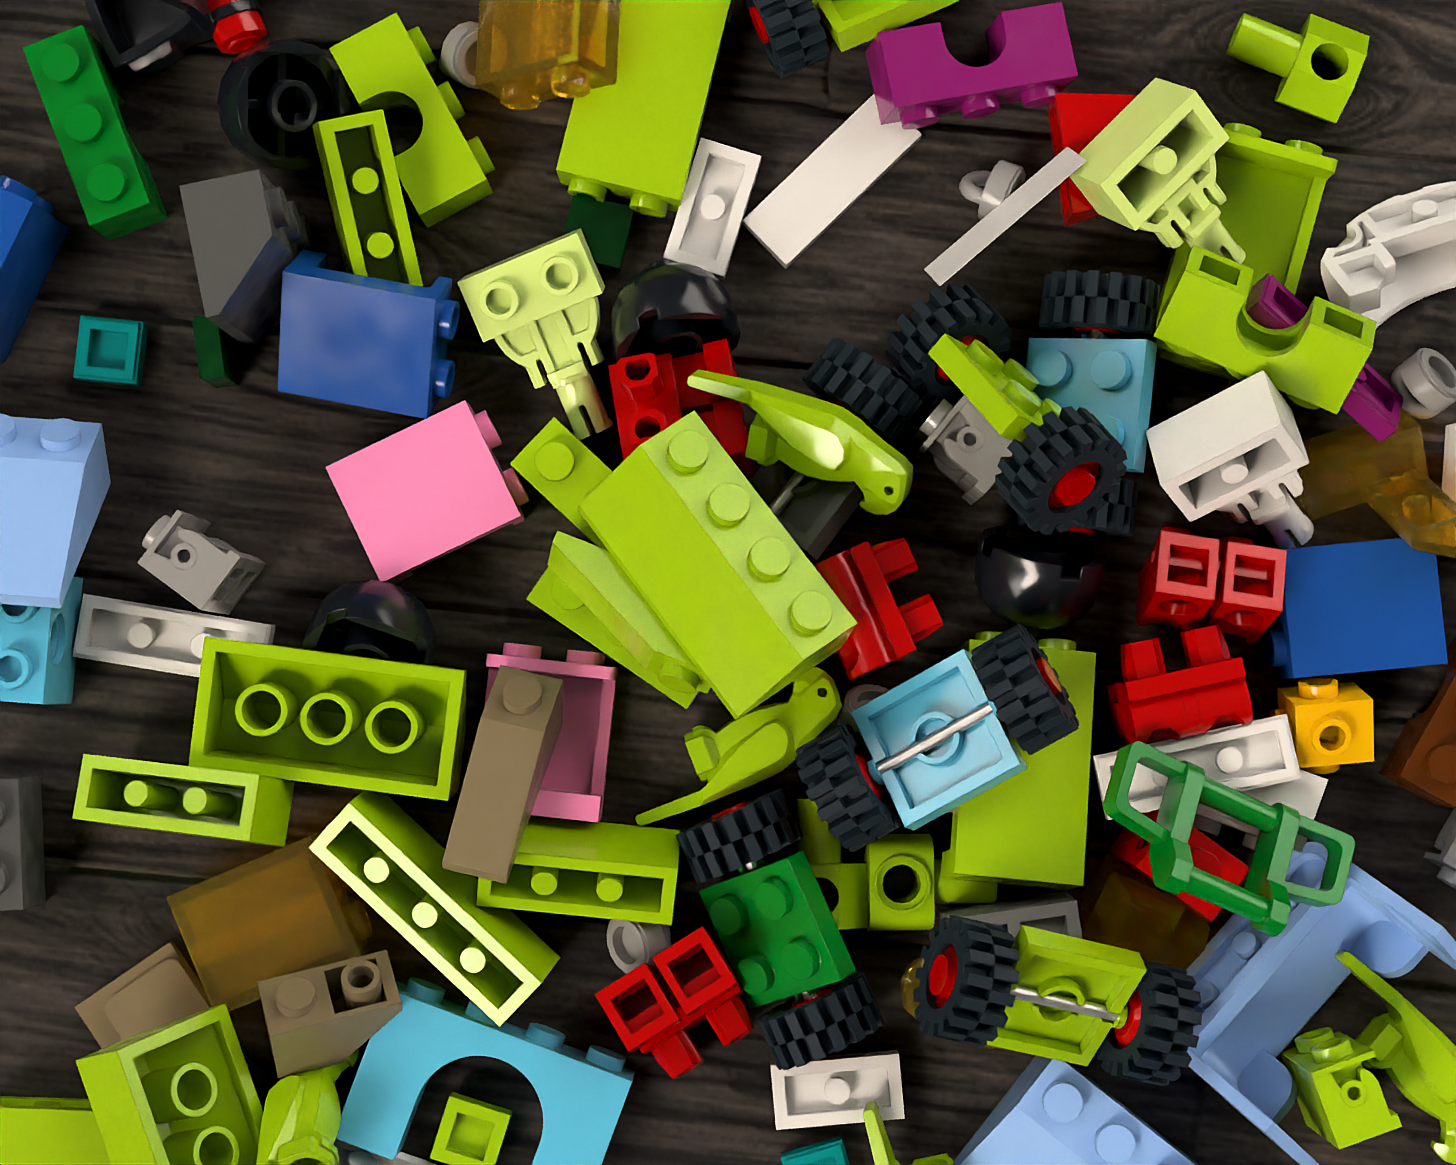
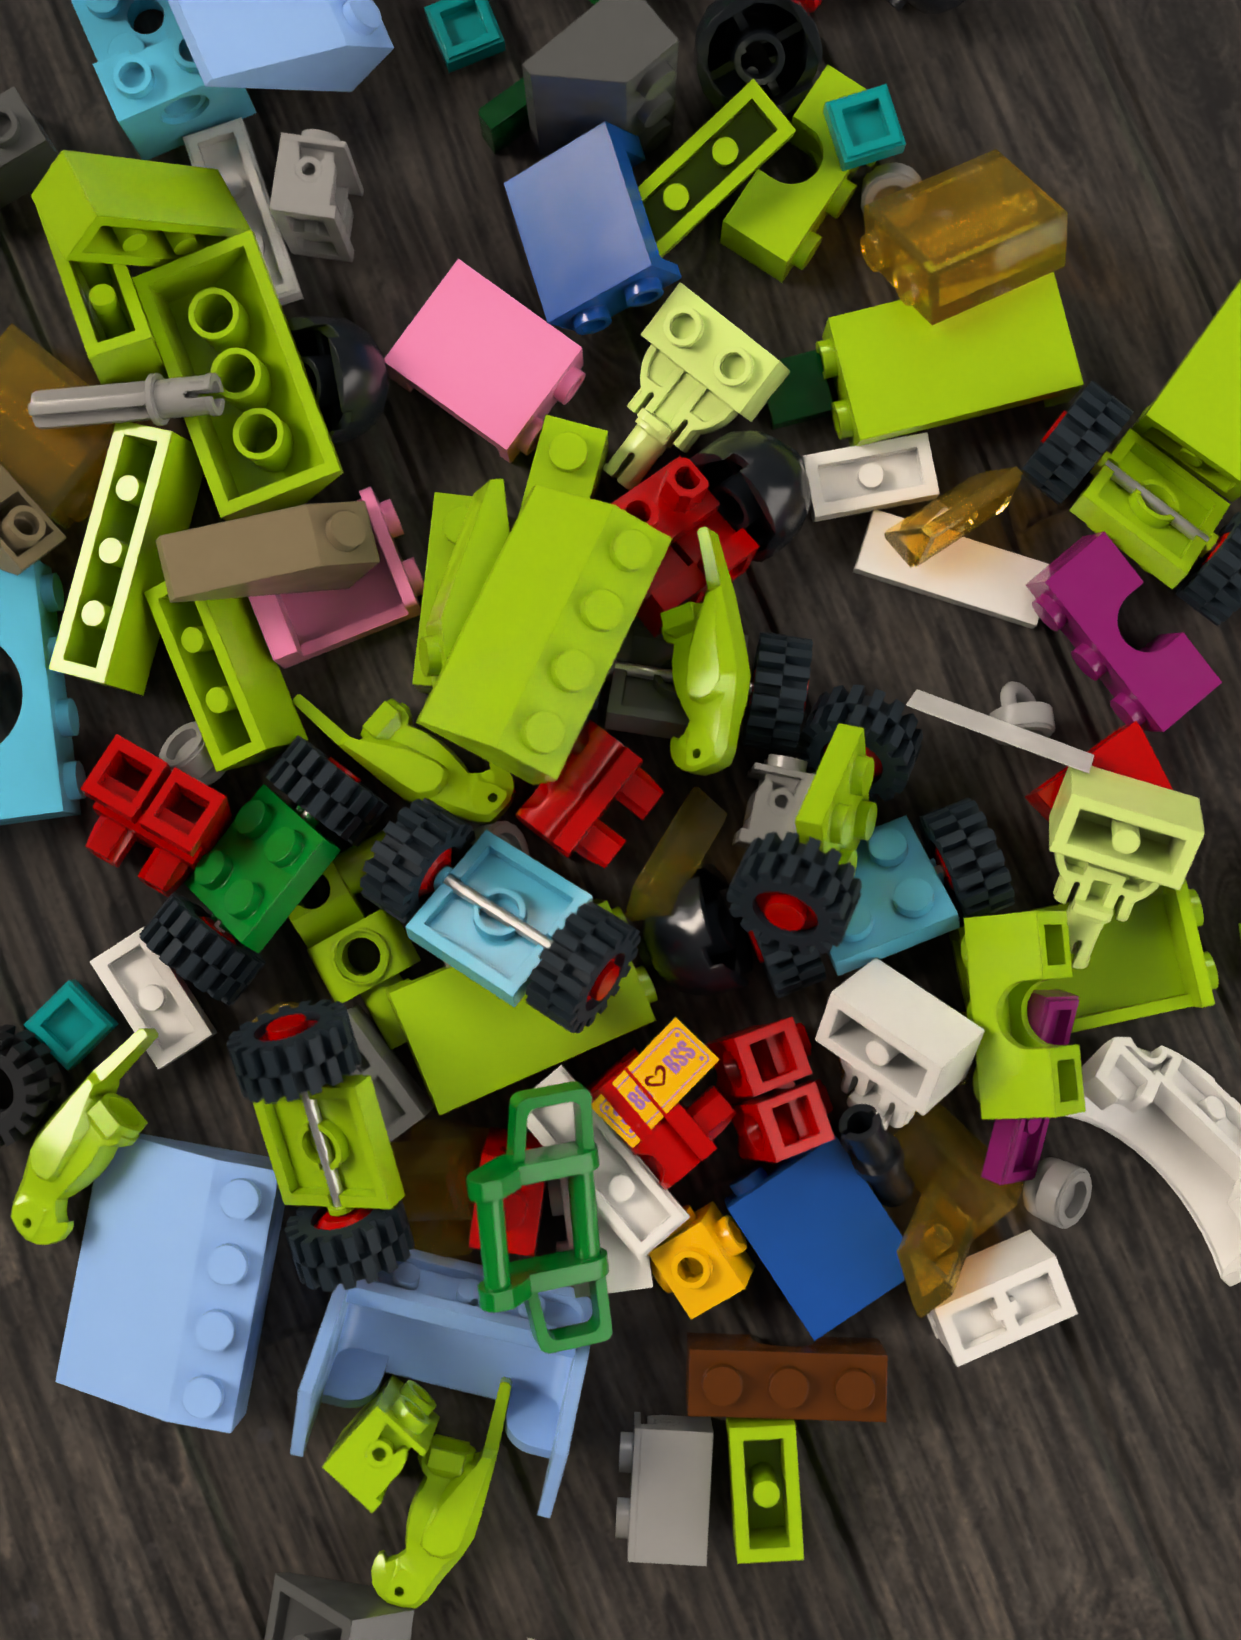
camera: 65 degrees right, 0 degrees up
none -> light grey axle [28,372,225,430]
none -> lime brick [31,150,251,267]
none -> yellow sticker [592,1017,720,1148]
none -> clear yellow slope [625,787,727,922]
none -> teal tile [823,84,906,171]
none -> black pin [839,1104,915,1207]
none -> clear yellow slope [884,466,1023,568]

